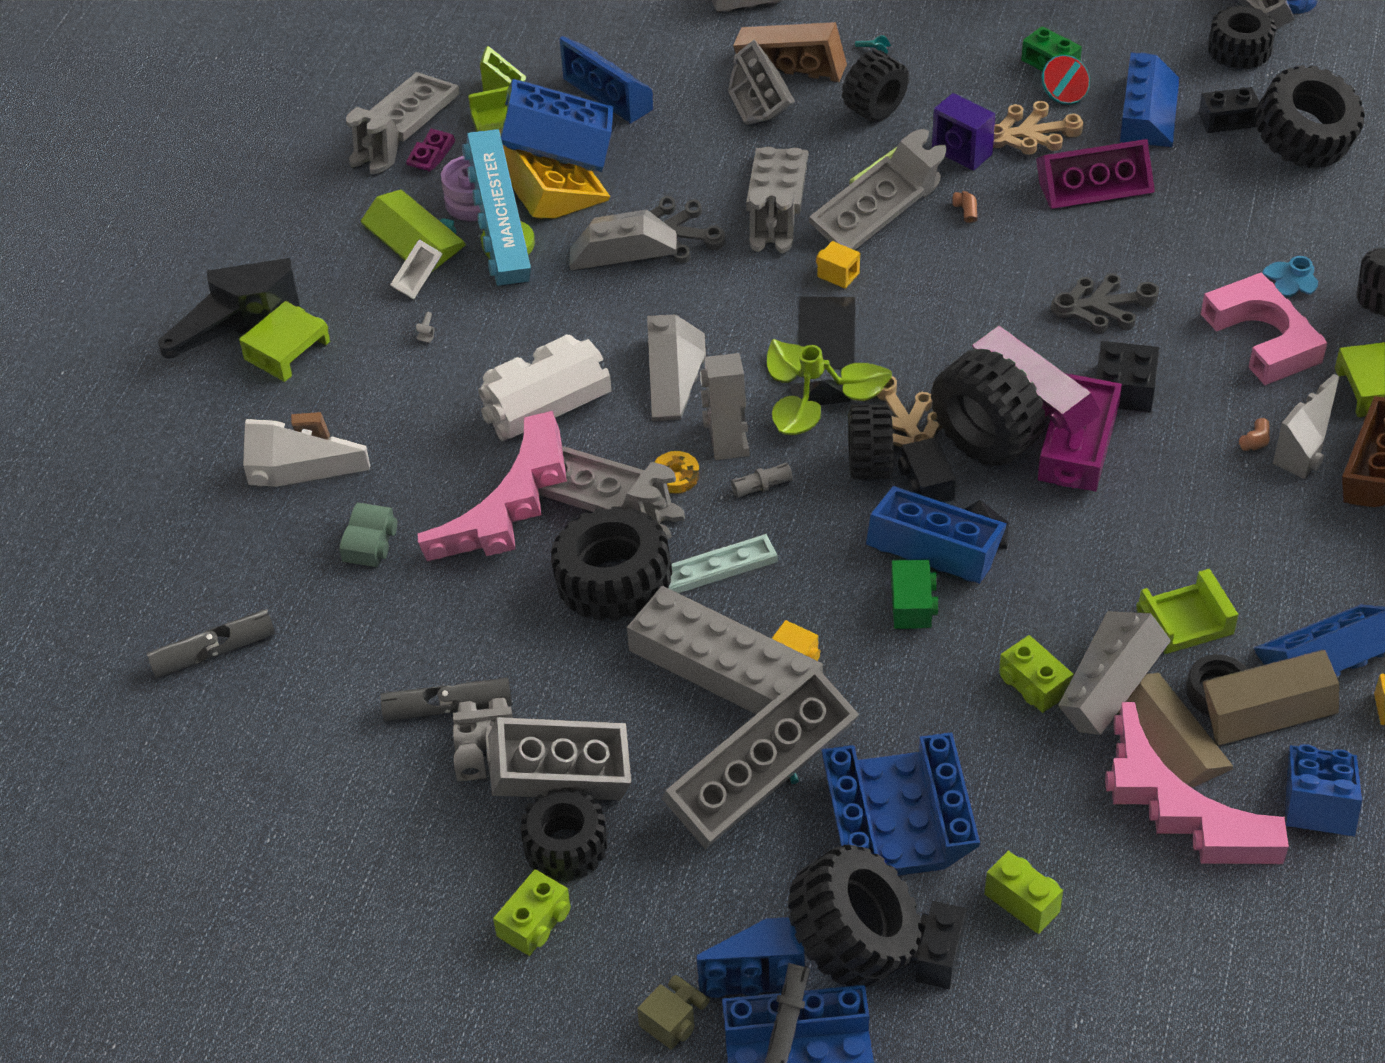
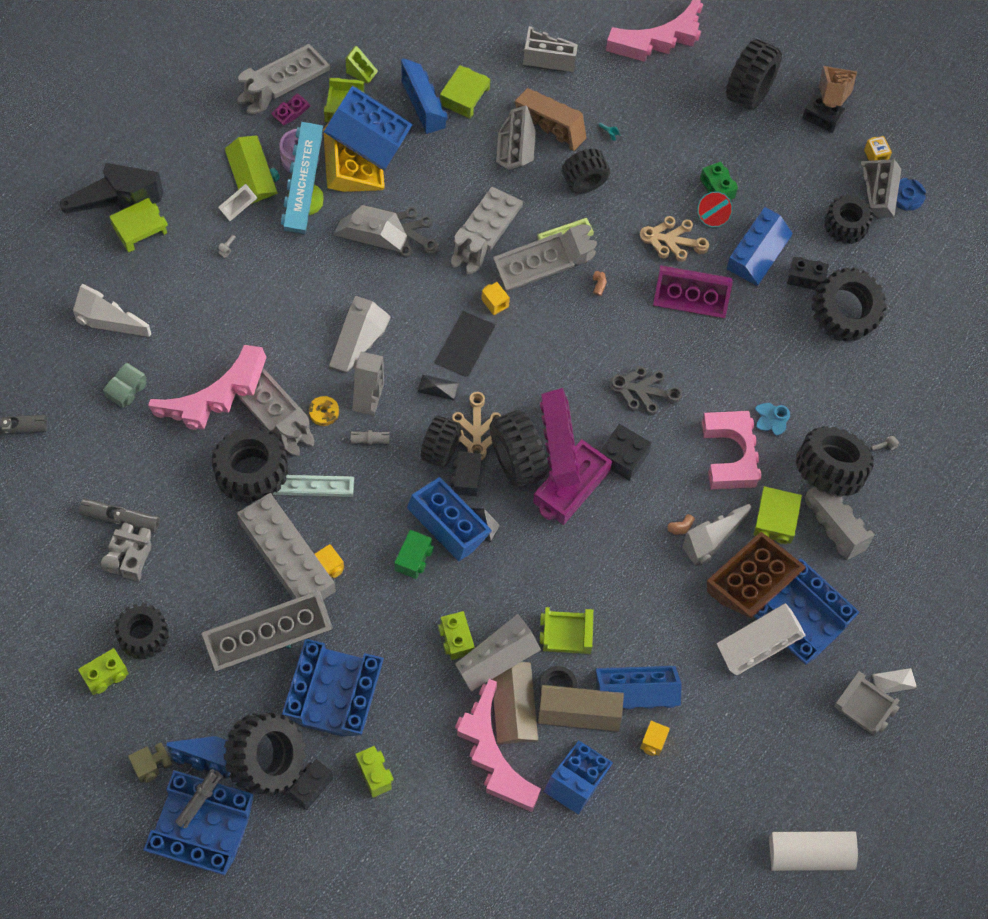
camera: 15 degrees right, 15 degrees up
medium nougat tile [291,412,330,440] -> none
white brick [478,335,612,441] -> none
light grey brick [488,717,631,800] -> none
lime plant [767,339,892,435] -> none
dark purple brick [932,93,996,171] -> none
none -> lime panel [440,65,490,119]

